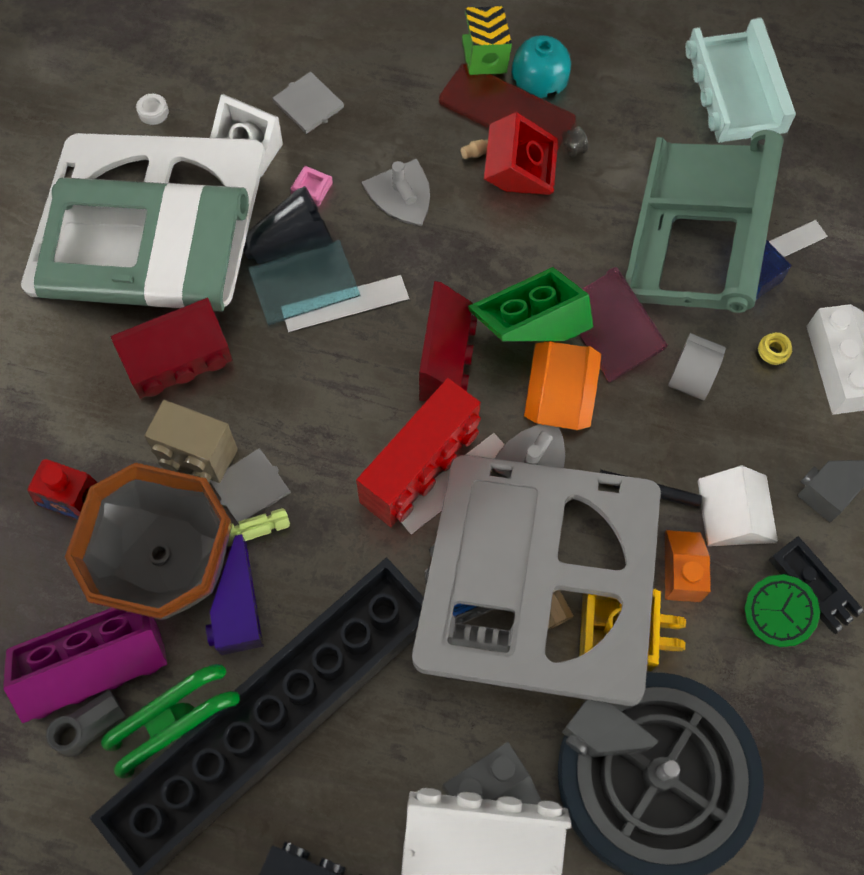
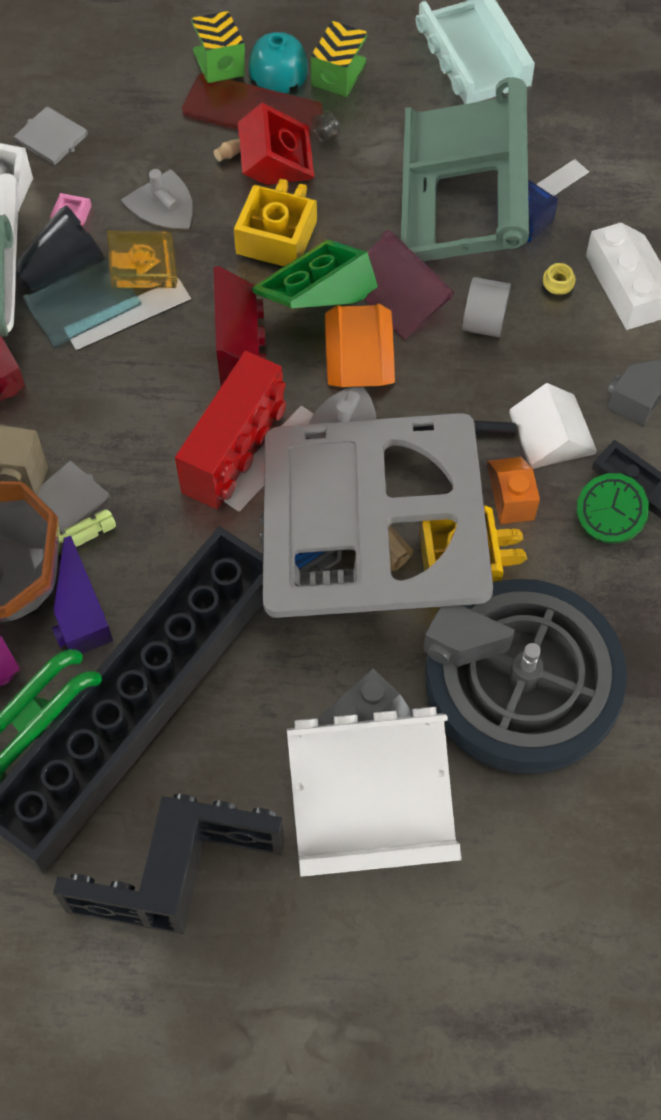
camera: 10 degrees left, 5 degrees down
none -> clear yellow tile [107,230,178,288]
none -> yellow hinge [234,179,317,267]
none -> piece [311,21,367,97]

